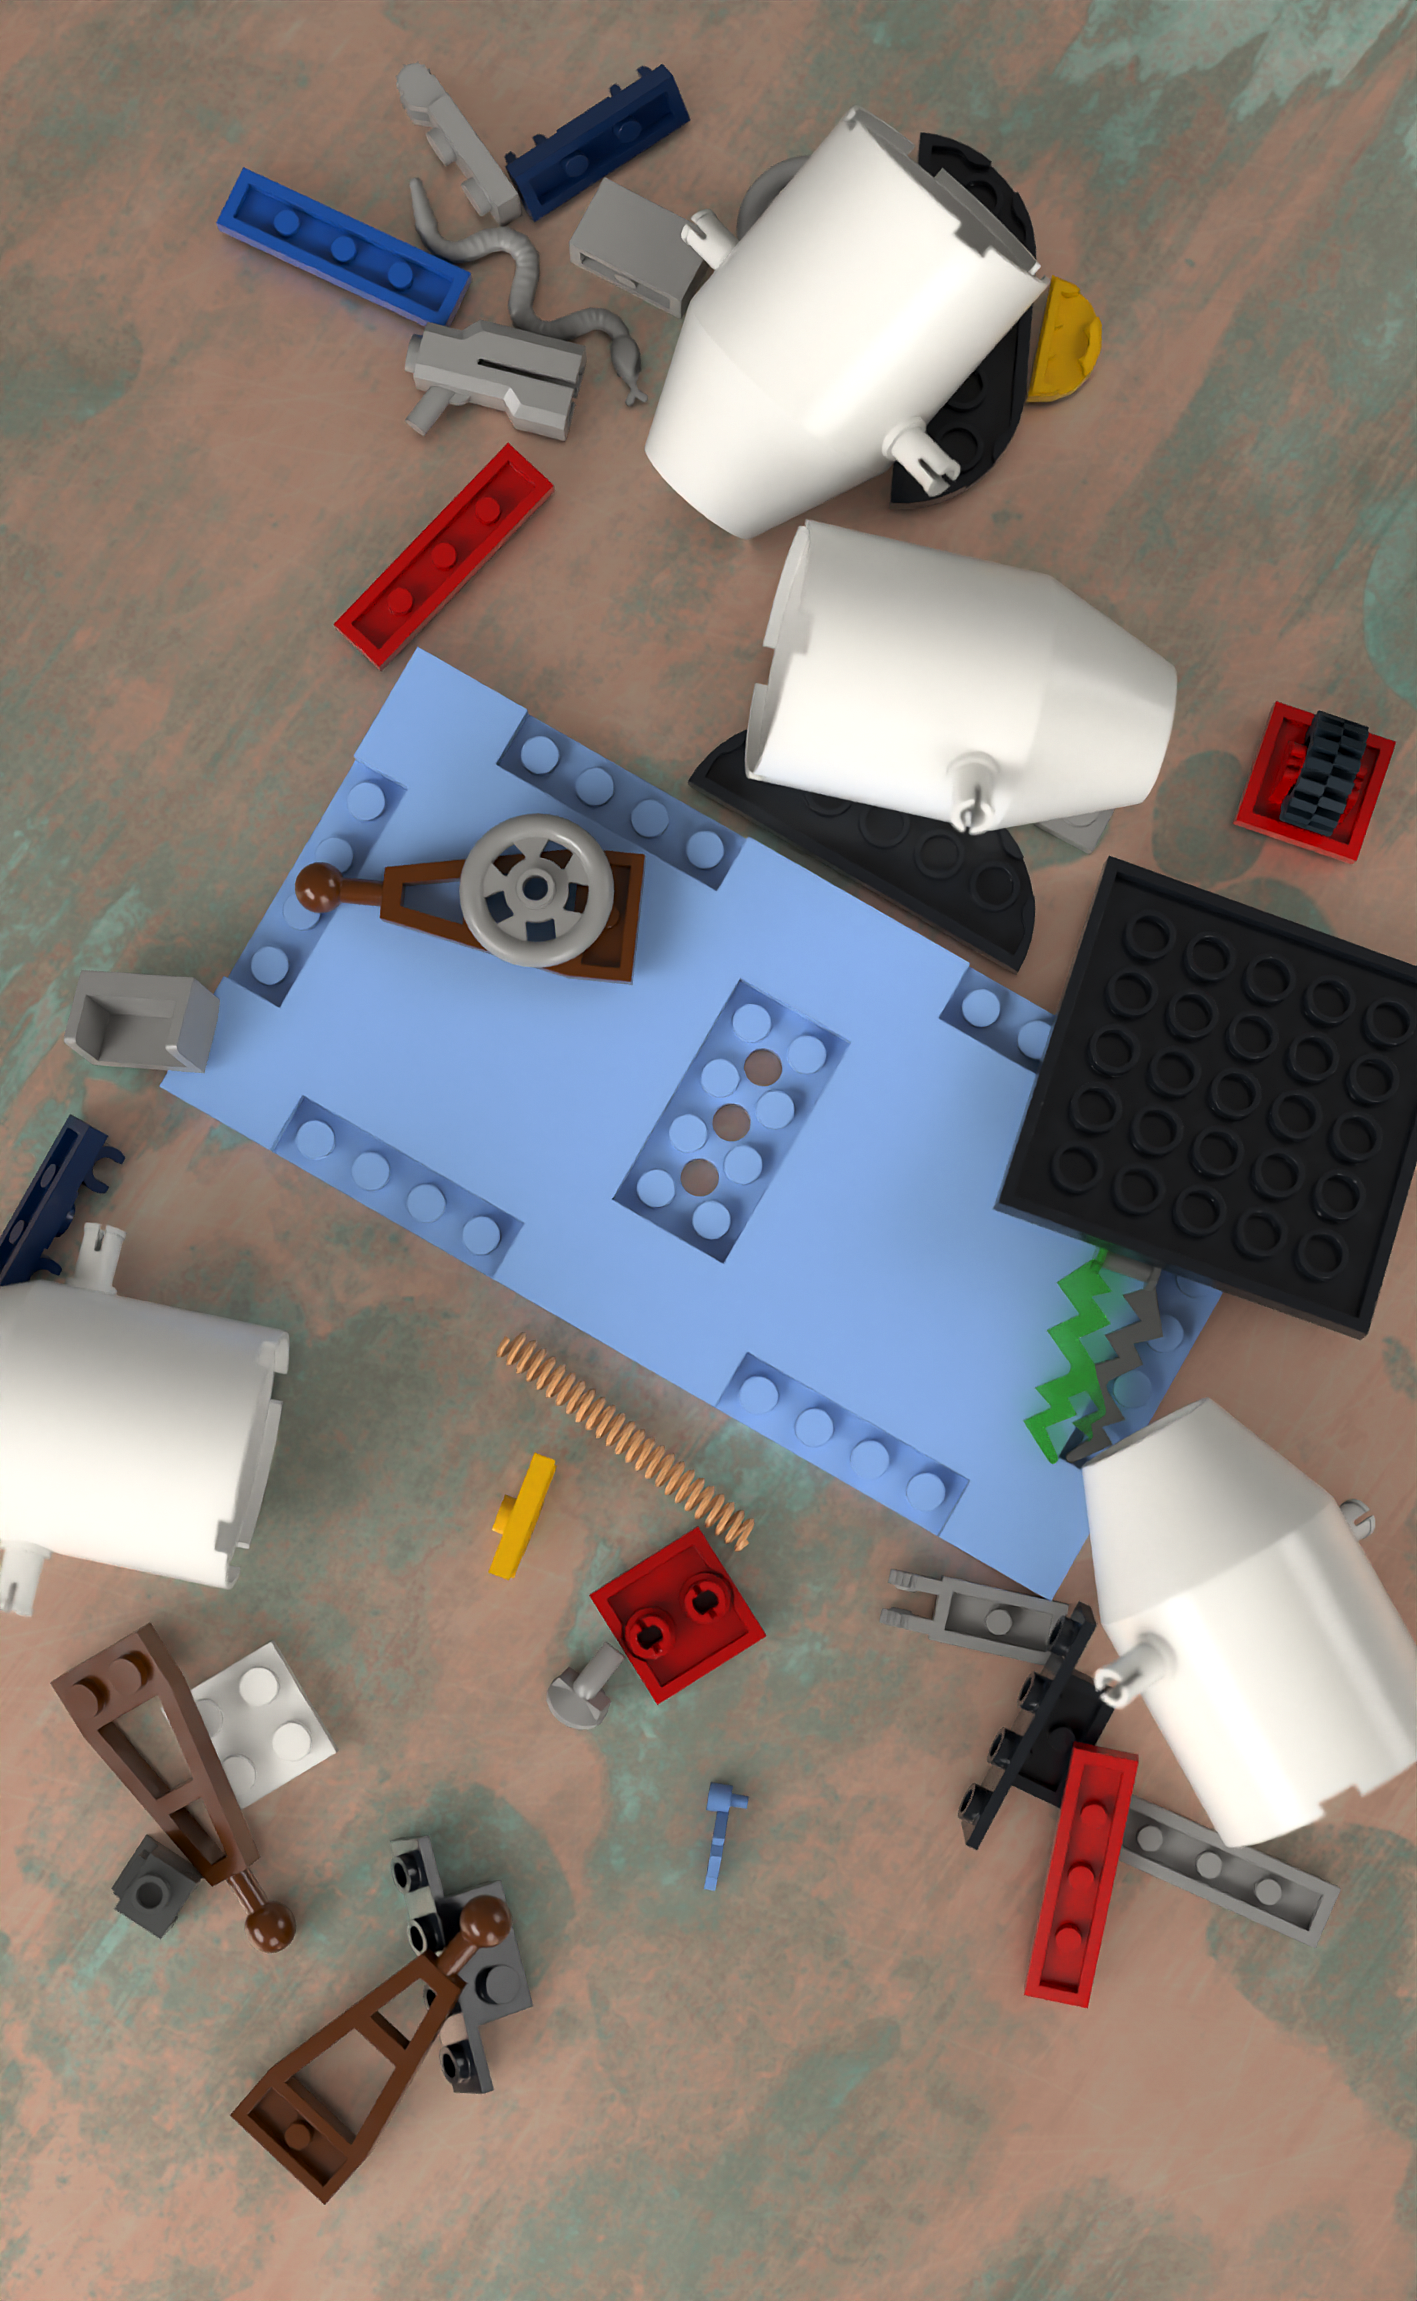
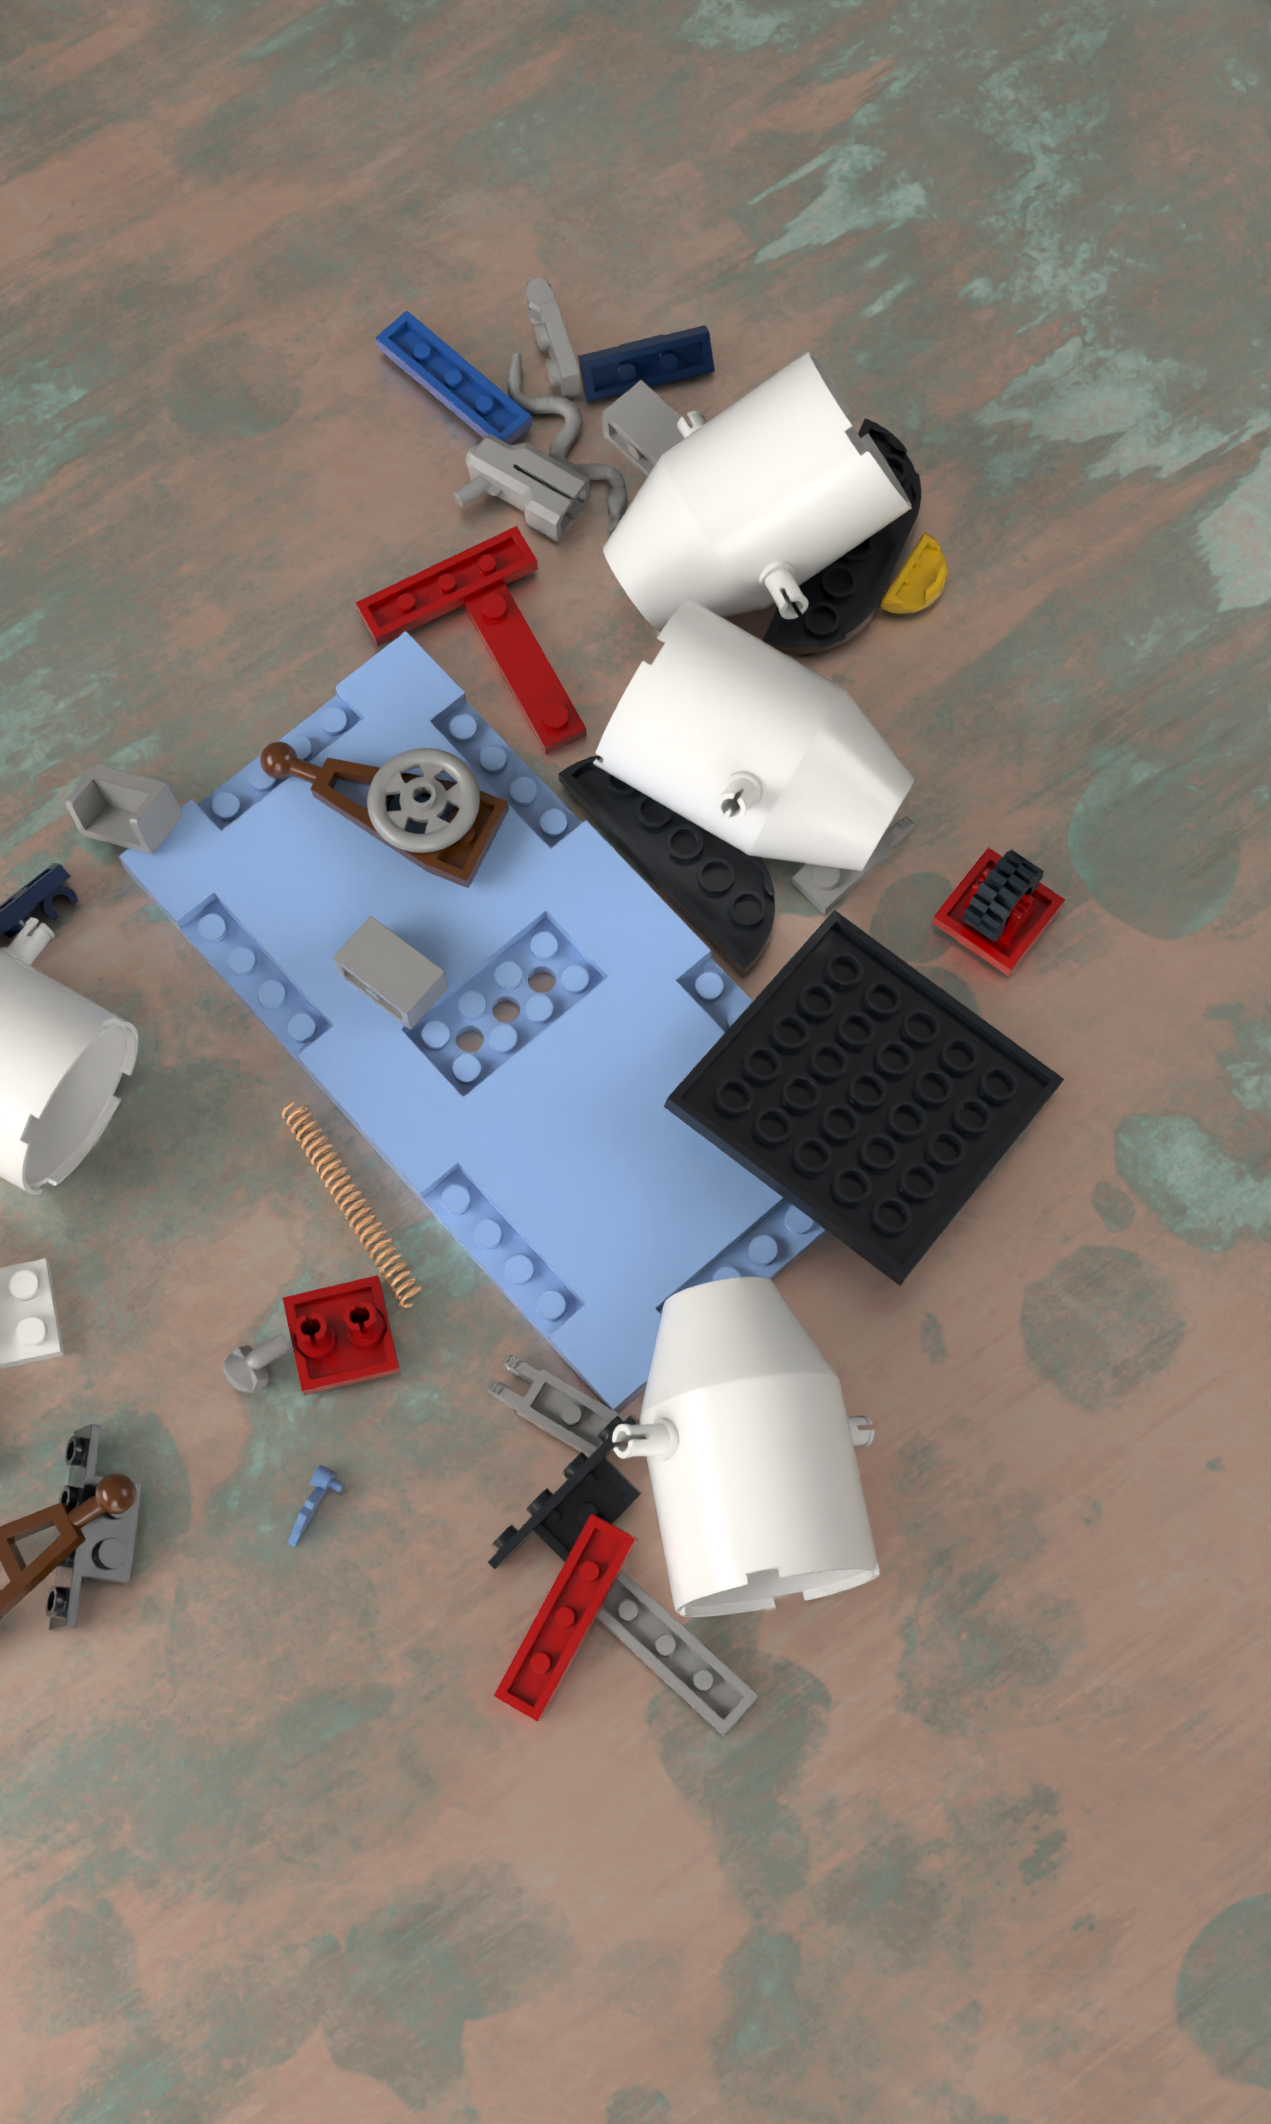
camera: 25 degrees right, 15 degrees down
yellow plate [488,1453,557,1580] -> none
piece [1023,1246,1163,1464] -> none
none -> light grey panel [333,916,448,1030]
none -> red plate [464,582,587,755]

